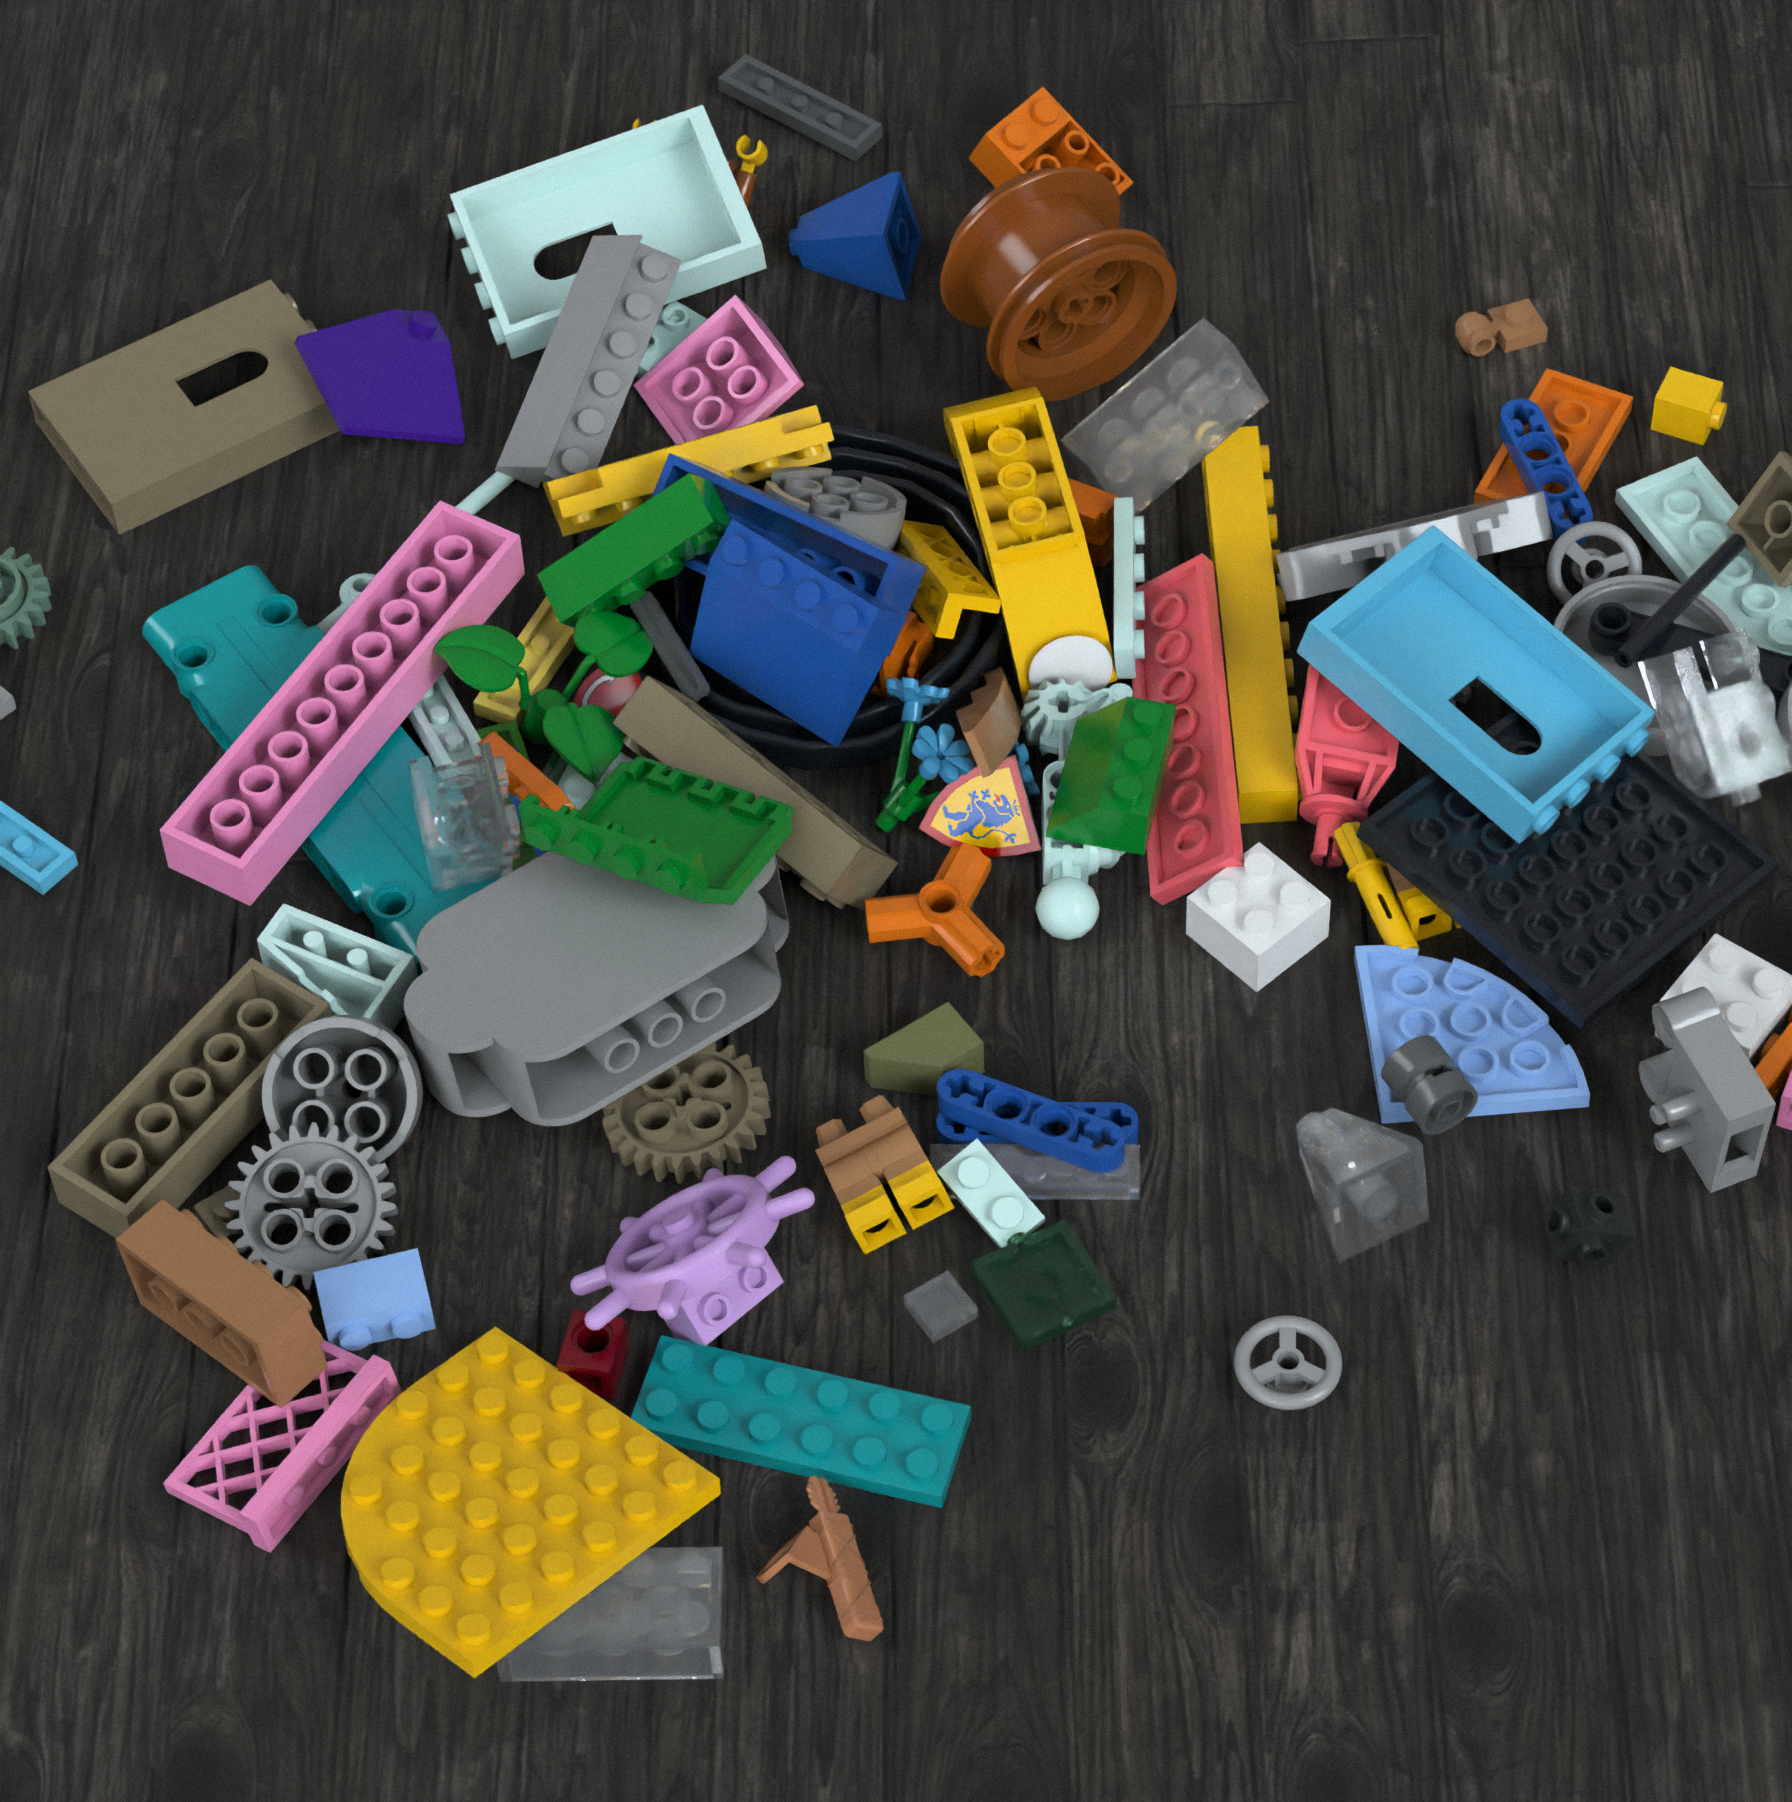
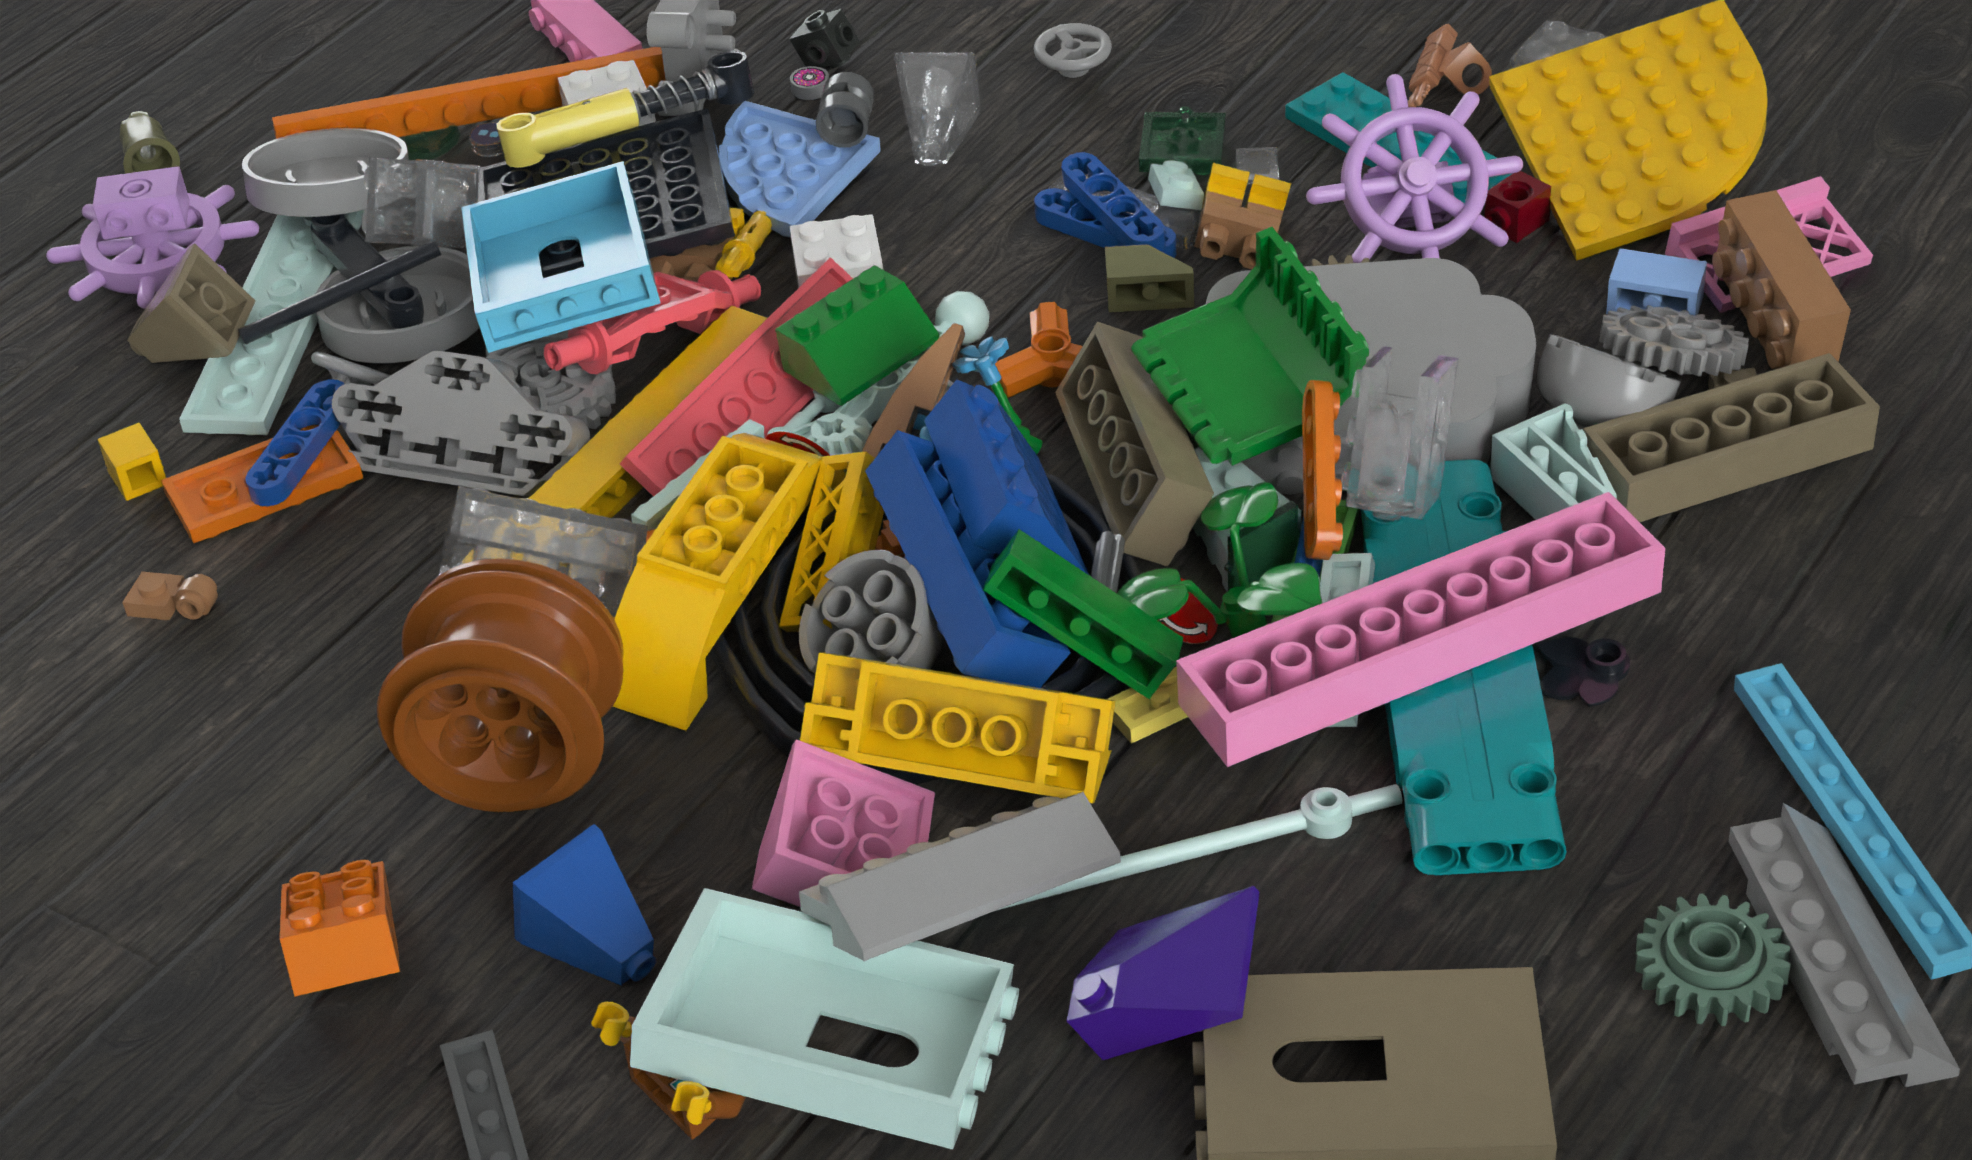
camera: 145 degrees left, 10 degrees down
none -> piece [497,51,754,168]
none -> tile [790,66,829,100]

